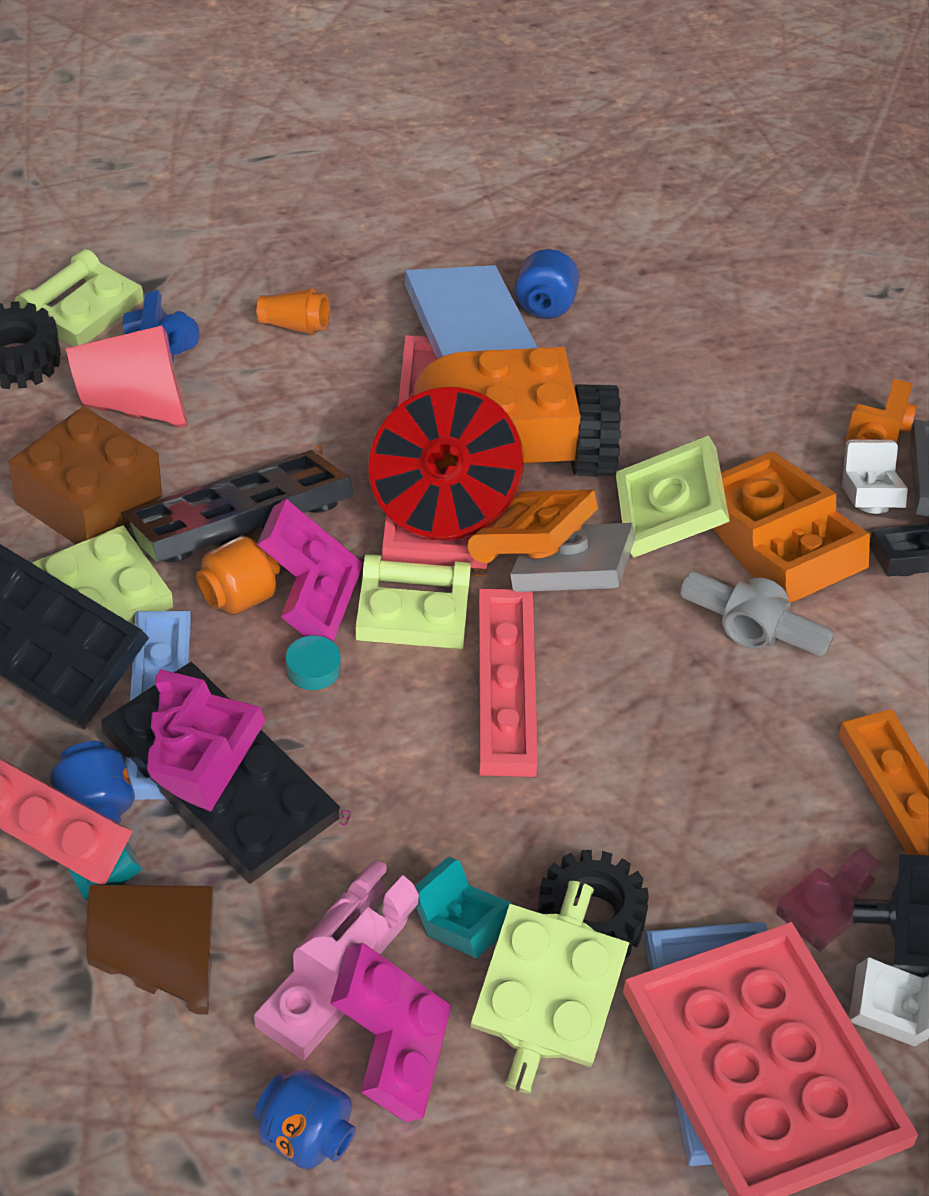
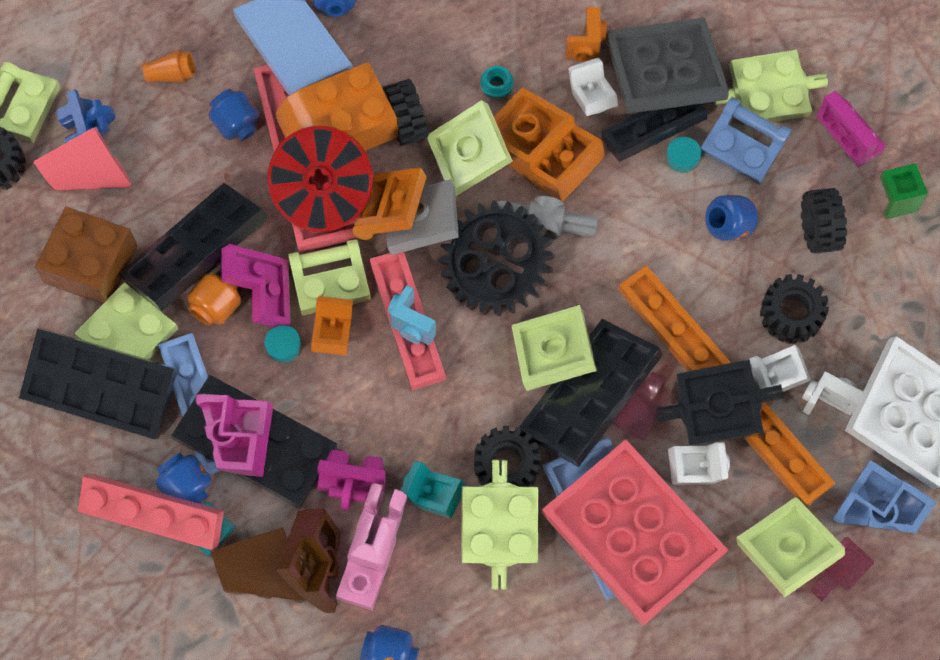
camera: 15 degrees left, 20 degrees up
dark pink plate [330,942,451,1123] -> none
none -> blue head [209,89,260,141]
none -> reddish brown slope [276,508,340,613]
none -> orange bracket [311,296,353,356]
none -> dark pink hips [317,450,386,511]
none -> medium azure bracket [388,285,436,346]
none -> black gear [439,200,555,316]
none -> teal plate [480,65,514,99]
none -> yellowish green plate [511,305,597,391]
none -> black plate [518,319,663,467]

